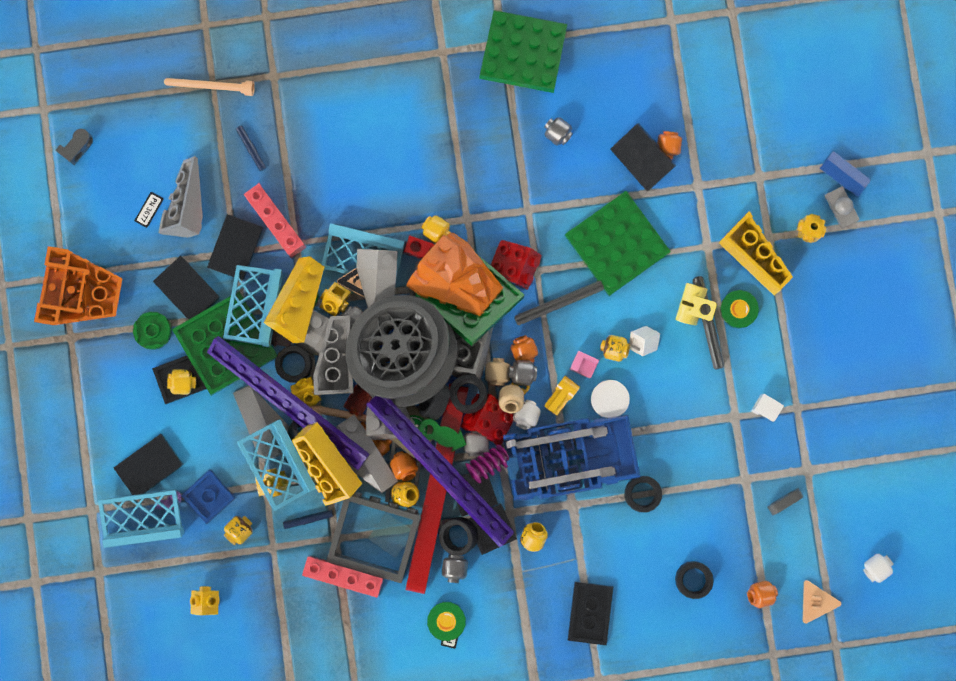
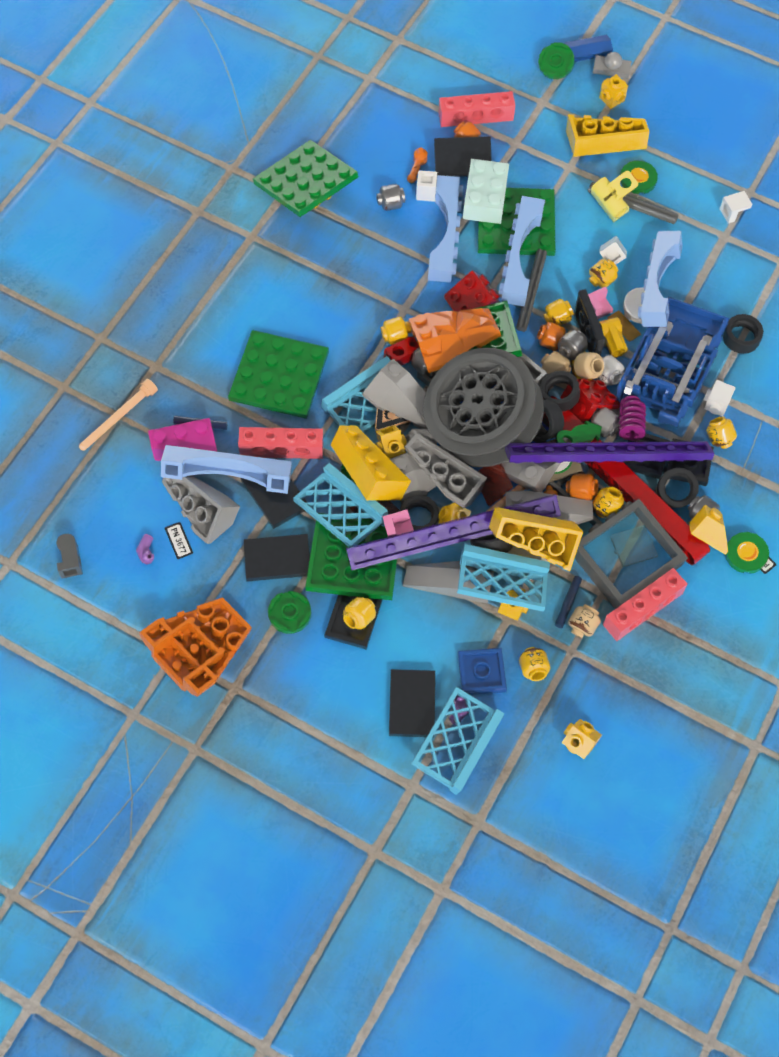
camera: 55 degrees left, 20 degrees down
none -> medium lavender arm [136,534,155,564]
none -> dark pink wedge [148,418,217,461]
none -> light blue arch [161,445,292,494]
none -> green plate [228,330,329,419]
none -> bright pink panel [383,510,414,537]
none -> orange piece [407,147,428,183]
none -> white panel [416,171,437,202]
none -> light blue arch [428,175,463,282]
none -> coral brick [438,91,515,127]
none -> light aqua brick [463,159,509,224]
none -> light blue arch [499,196,545,307]
none -> green tile [538,42,575,80]
none -> yellow head [543,299,574,326]
none -> tan head [568,604,601,638]
none -> black tile [574,289,605,356]
none -> pearl gold sticker [607,310,641,342]
none -> light blue arch [638,231,683,327]
none -> yellow slope [689,505,728,555]
none -> white brick [703,380,736,416]

